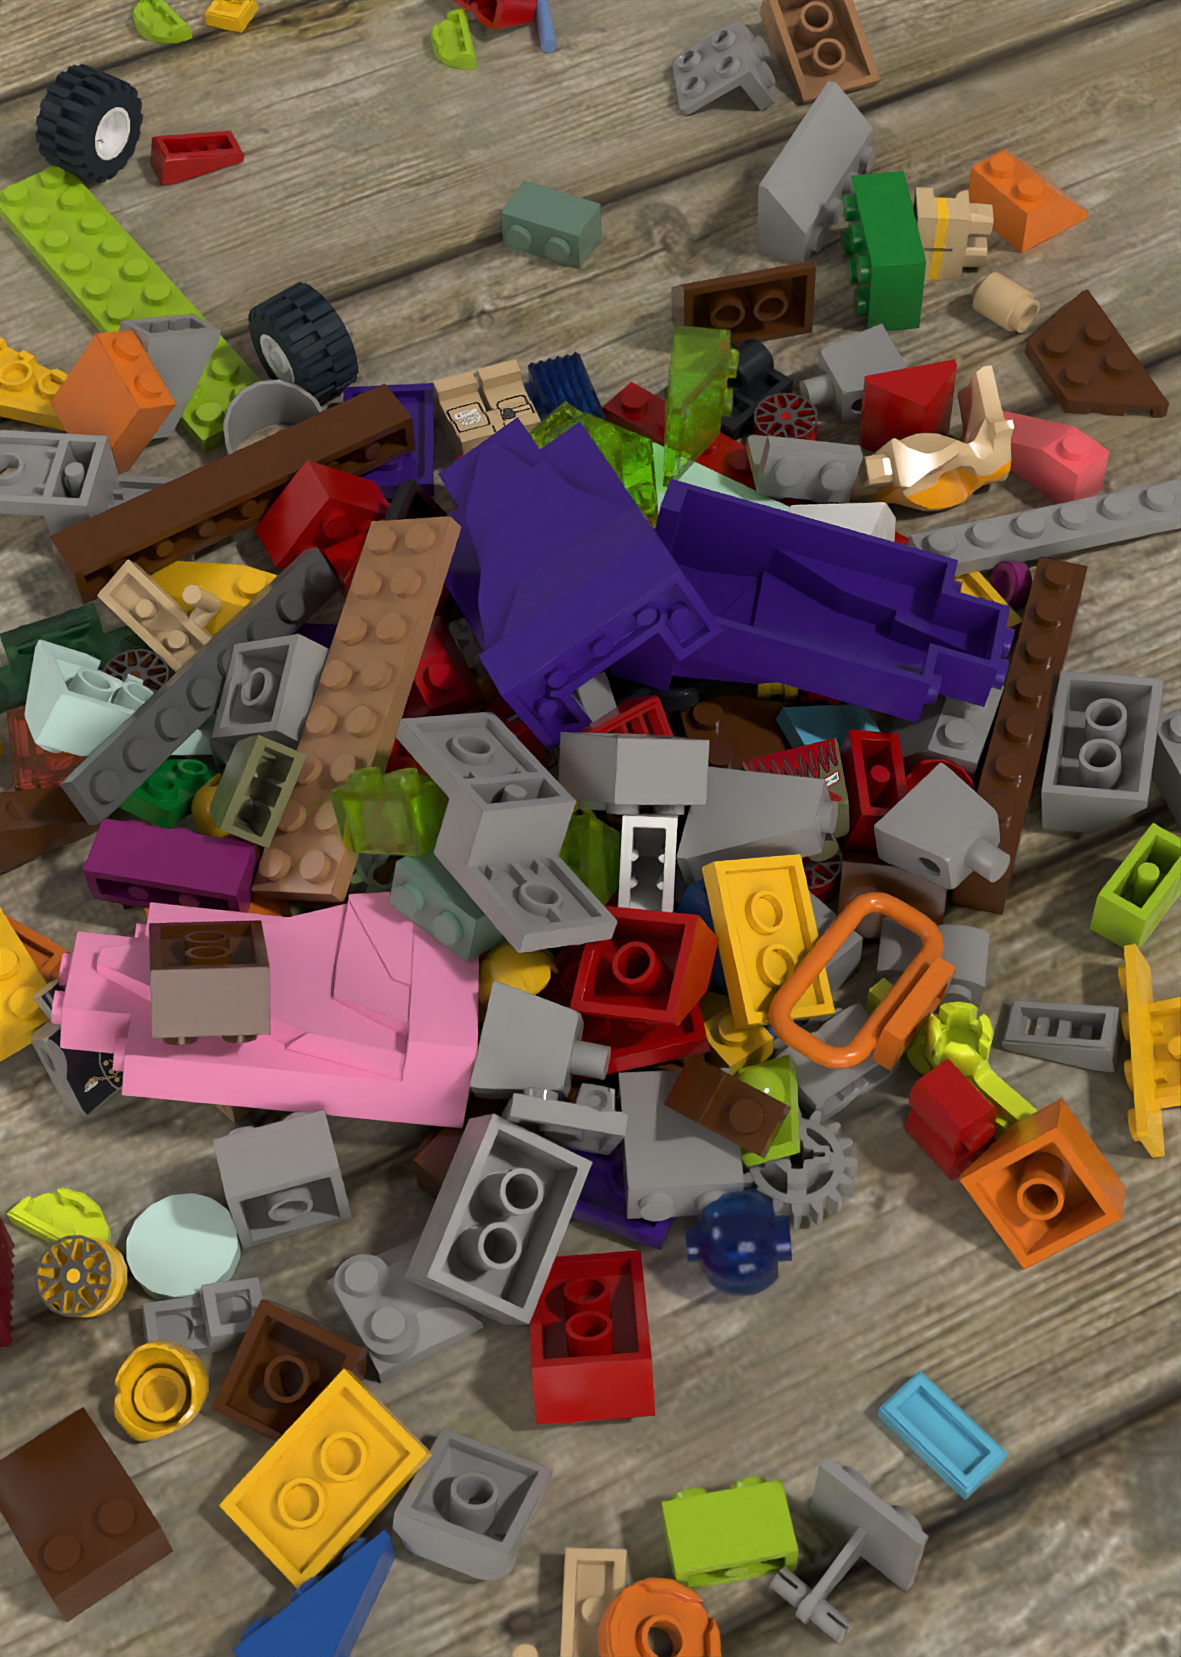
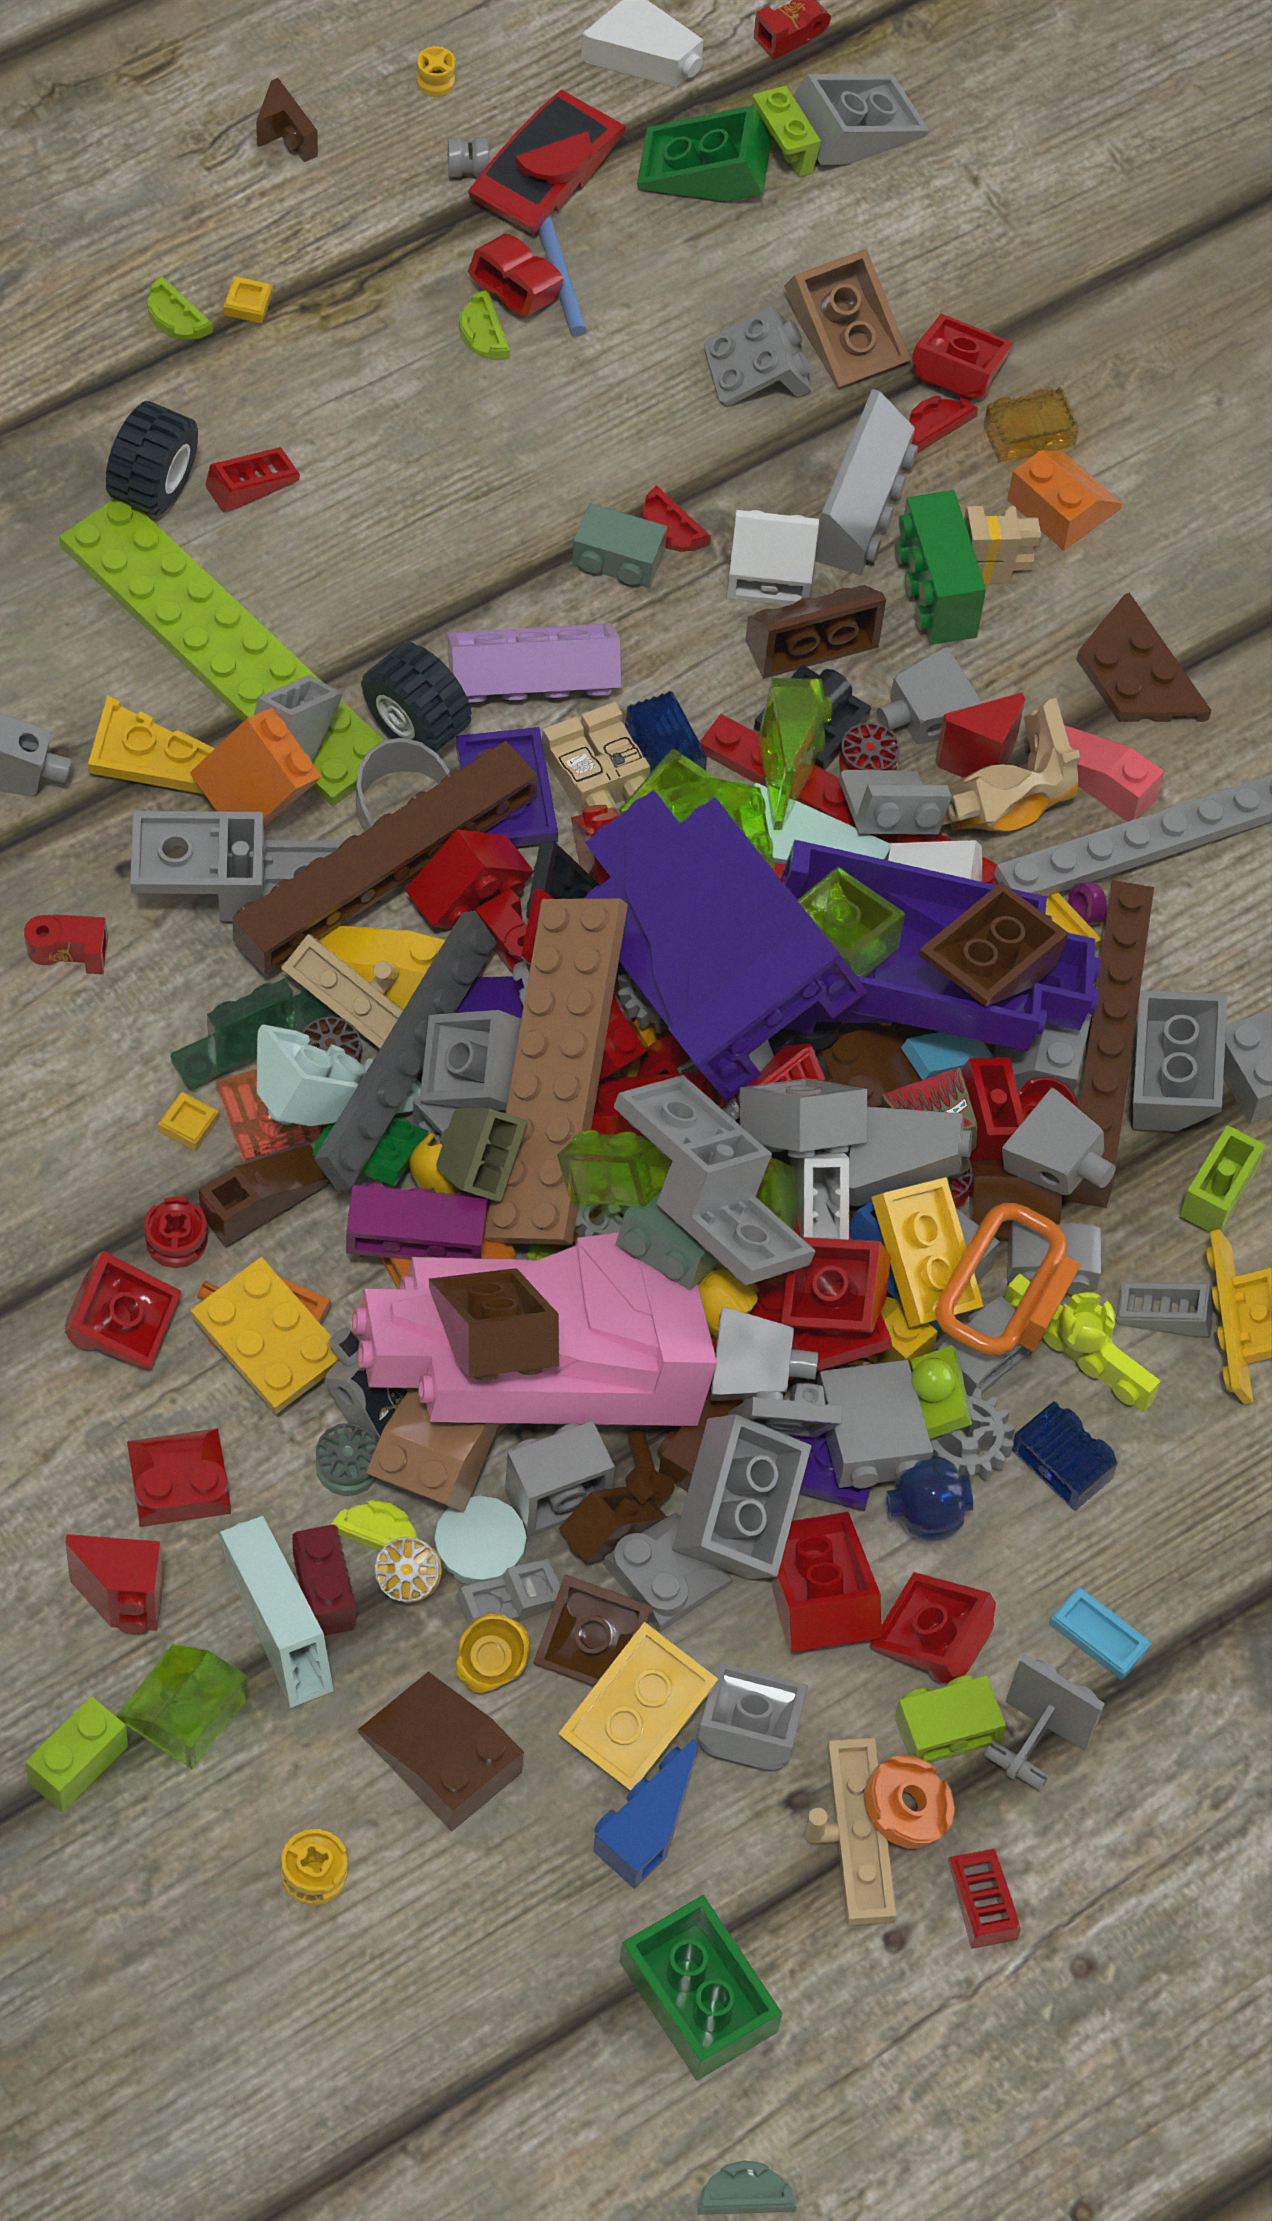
camera: 15 degrees left, 5 degrees up
reddish brown slope [664,1054,791,1159] -> none
red brick [905,1059,997,1181] -> none
orange slope [959,1098,1126,1270] -> none
tan brick [971,272,1040,333] -> none
none -> sand green wheel [316,1423,378,1496]
none -> medium nougat slope [366,1388,500,1513]
none -> lavender slope [446,623,622,702]
none -> reddish brown slope [558,1486,667,1563]
none -> reddish brown bar [625,1430,675,1508]
none -> red tile [642,485,711,552]
none -> white slope [727,510,819,605]
none -> clear neon green slope [798,867,905,977]
none -> red slope [870,1572,996,1683]
none -> red tile [909,396,978,454]
none -> red slope [912,313,1014,400]
none -> reddish brown slope [918,882,1068,1007]
none -> clear yellow brick [983,387,1079,463]
none -> clear blue brick [1012,1401,1118,1511]

